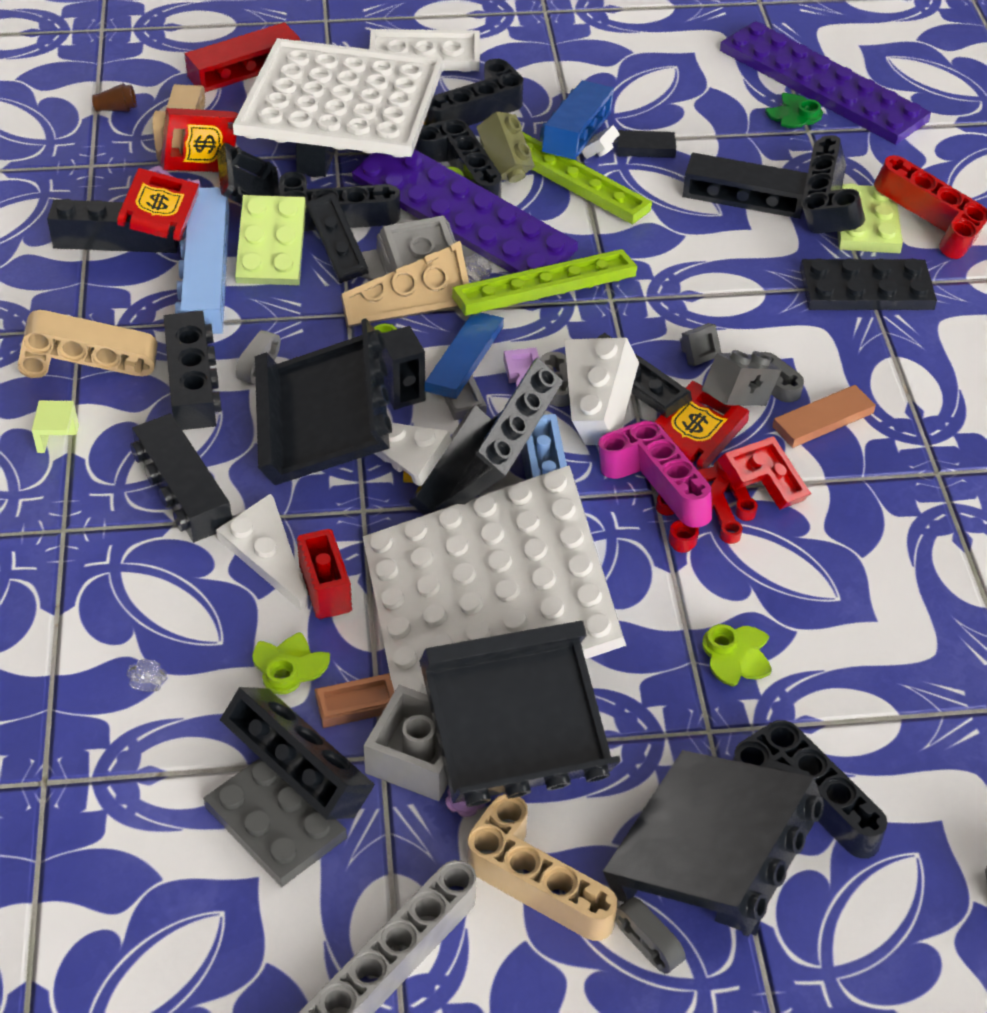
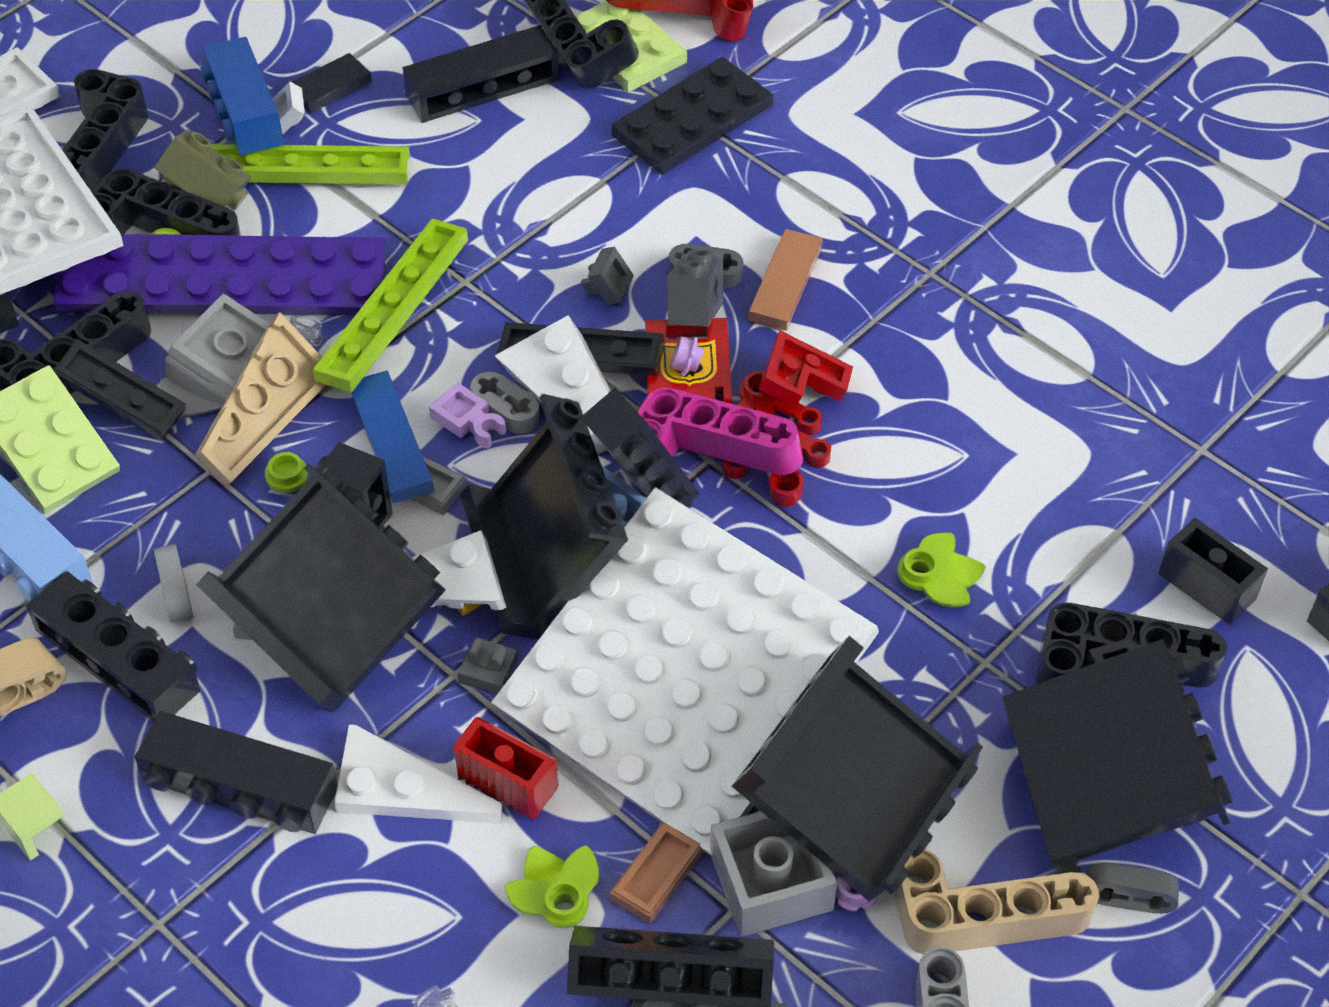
camera: 40 degrees left, 5 degrees up
none -> dark grey tile [458,637,518,695]
none -> black brick [581,388,700,508]
none -> lavender plate [670,336,704,376]
none -> black brick [1158,518,1268,625]

